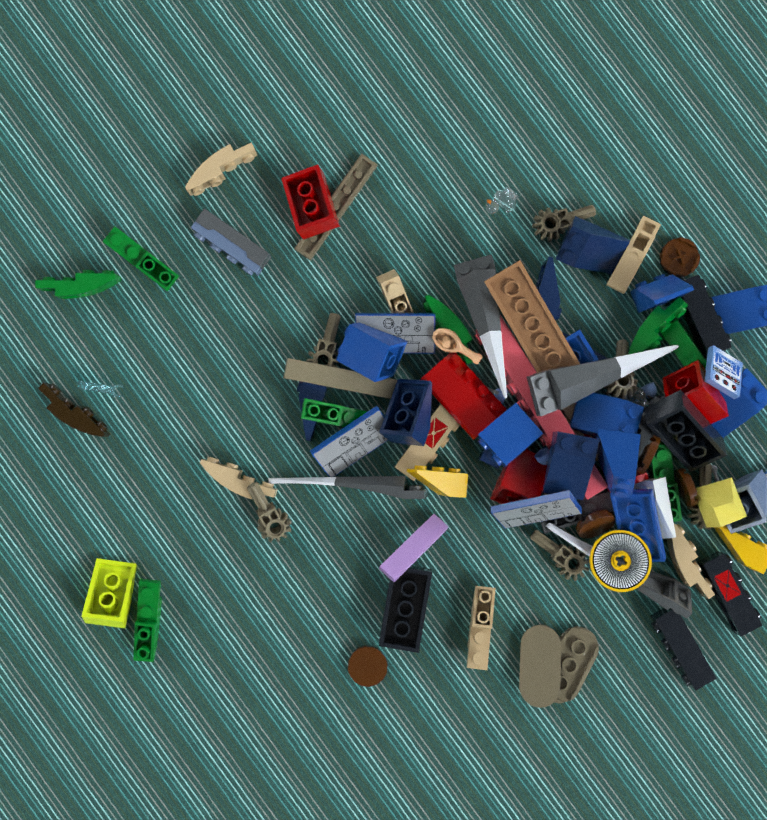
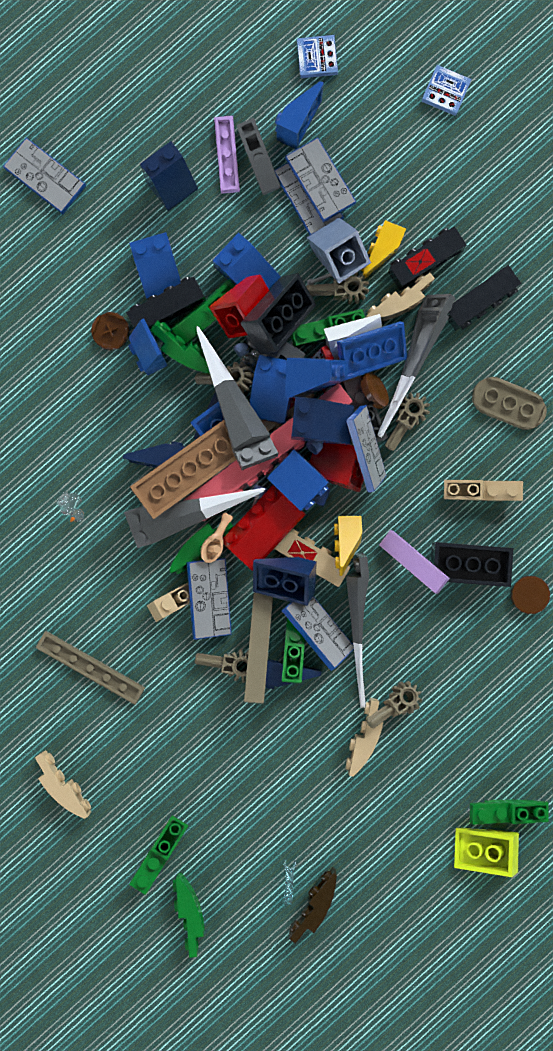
camera: 90 degrees left, 0 degrees up
piece [191,208,272,276] -> none
red brick [281,164,340,240] -> none
blue slope [336,322,408,382] -> none
dark tan tile [519,625,561,708] -> none
dark tan gear [532,205,596,242] -> none
dark blue slope [556,216,630,274] -> none
piece [589,530,652,592] -> none
tan slope [606,216,661,294] -> none
reddish brown tile [636,435,661,475] -> none
reddish brown tile [674,468,698,508] -> none
light yellow slope [695,477,747,528] -> none
tile [705,345,743,399] -> none

